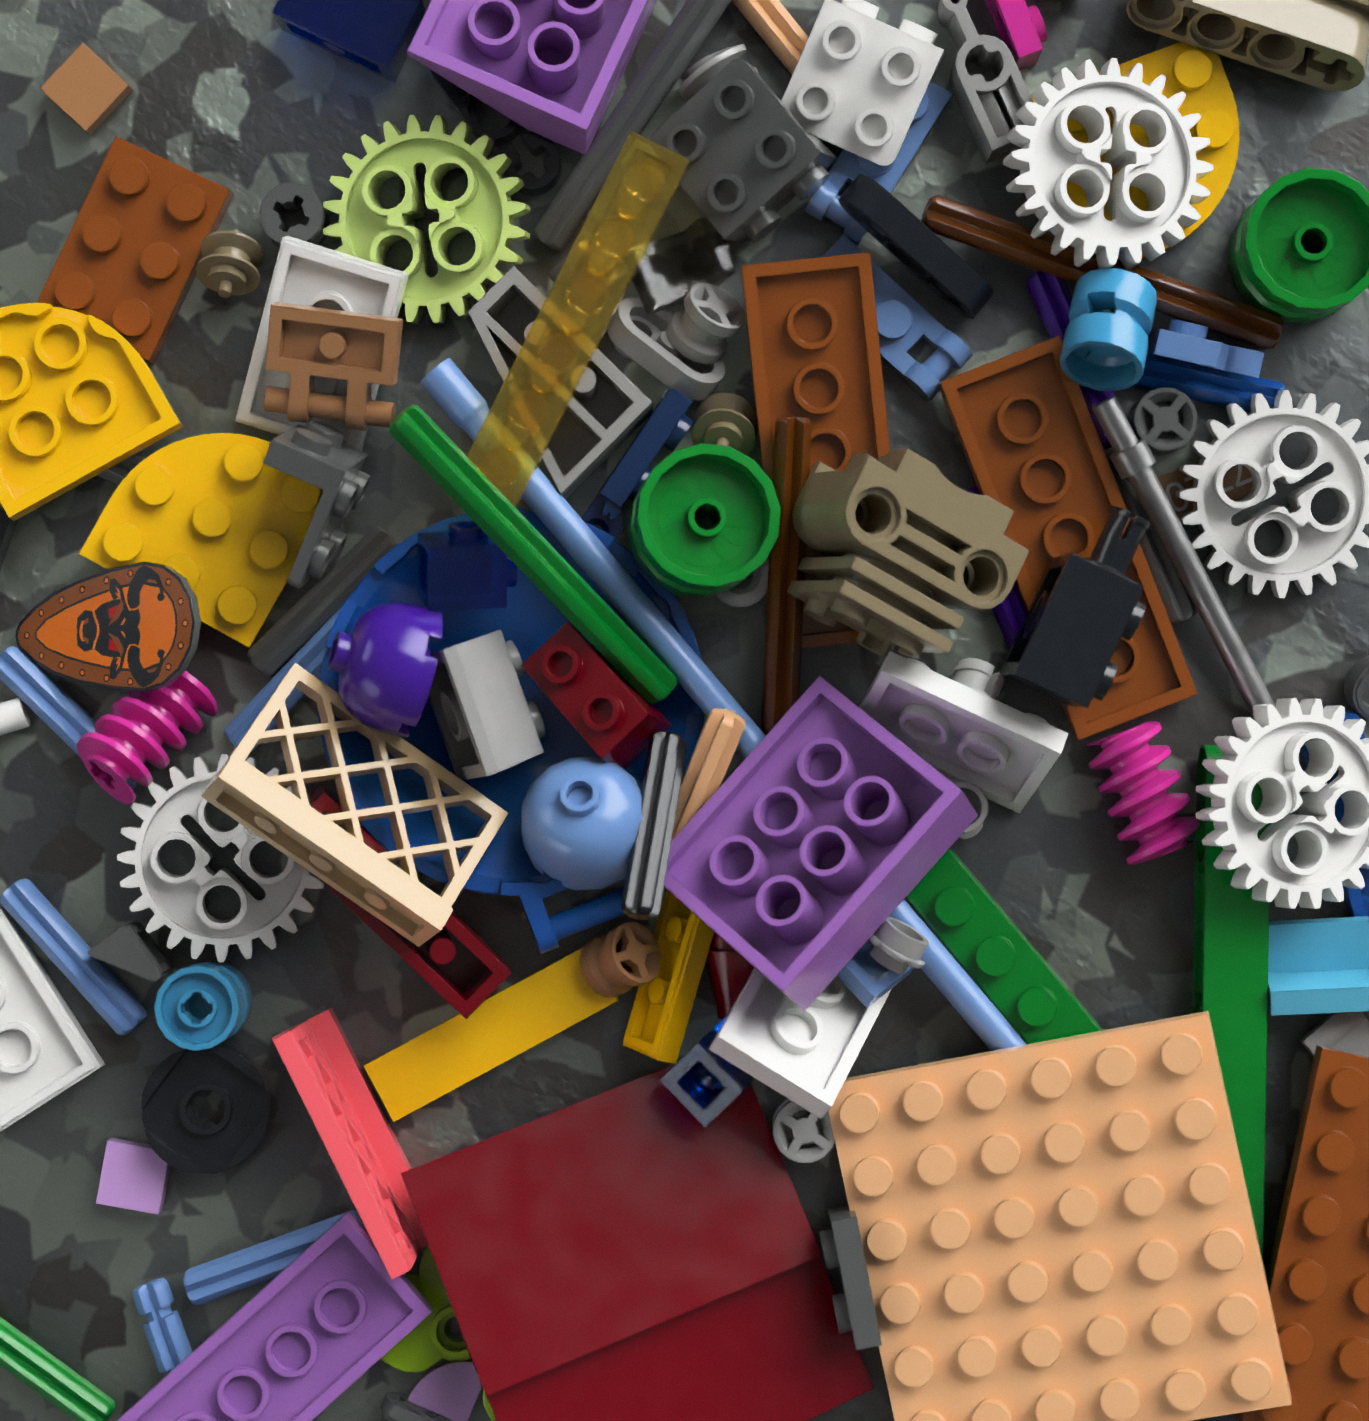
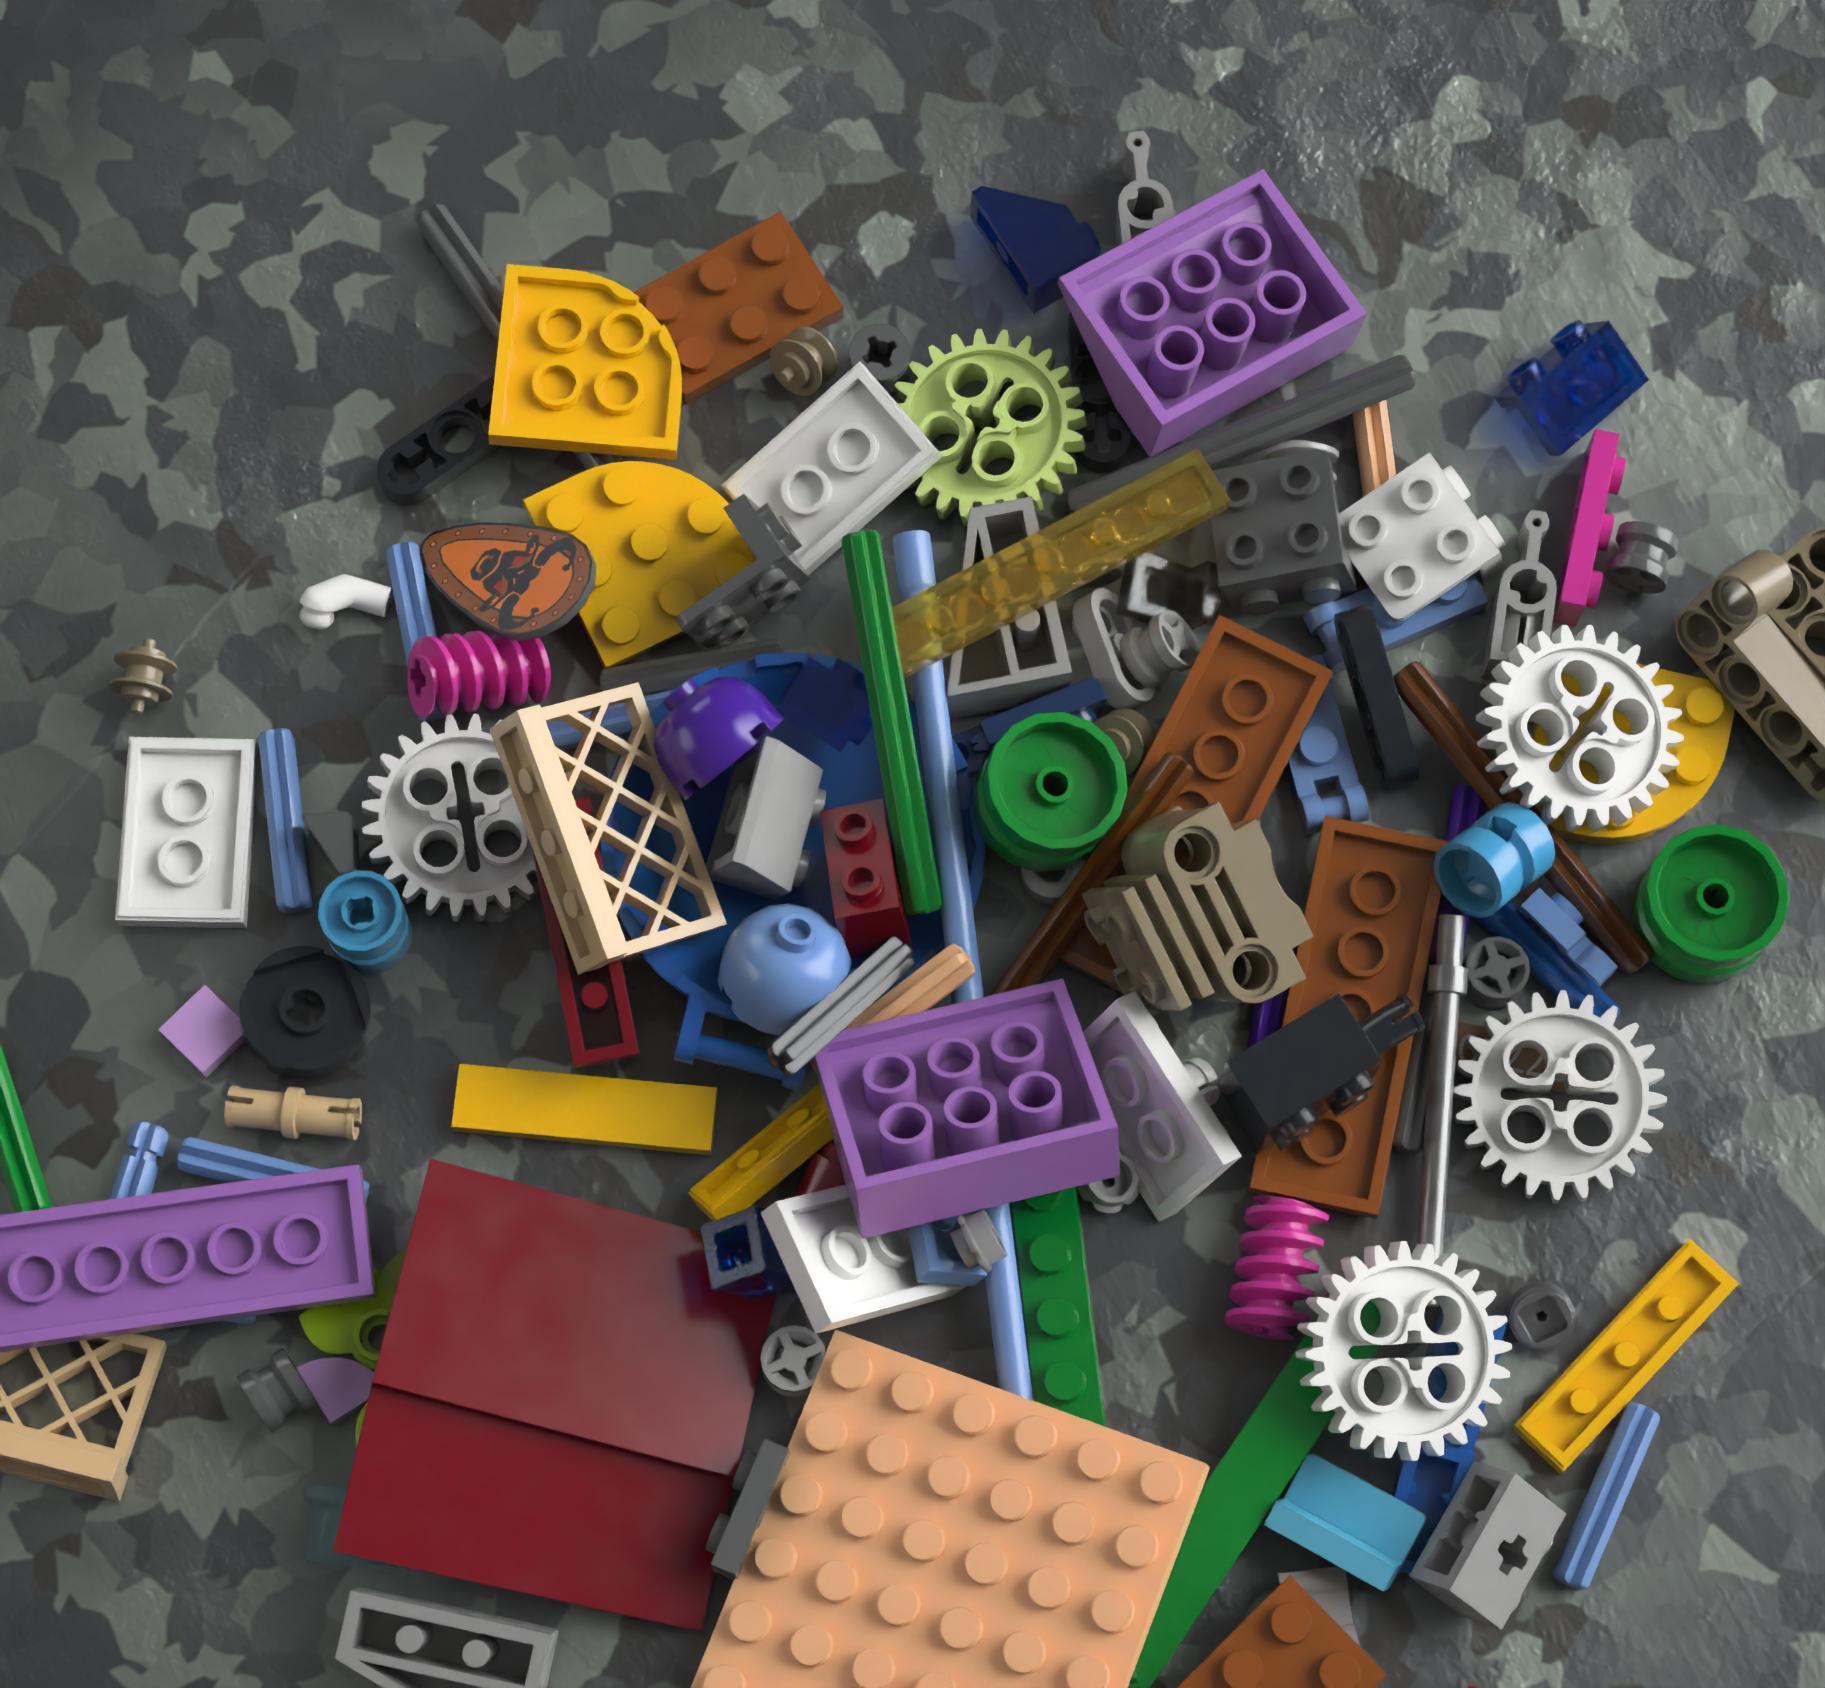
camera: 30 degrees right, 15 degrees down
medium nougat tile [40,43,133,136] -> none
medium nougat plate [264,302,403,431] -> none
coral fence [272,1007,428,1280] -> none
medium nougat wheel [580,922,662,998] -> none
none -> tan pin [224,1085,362,1141]

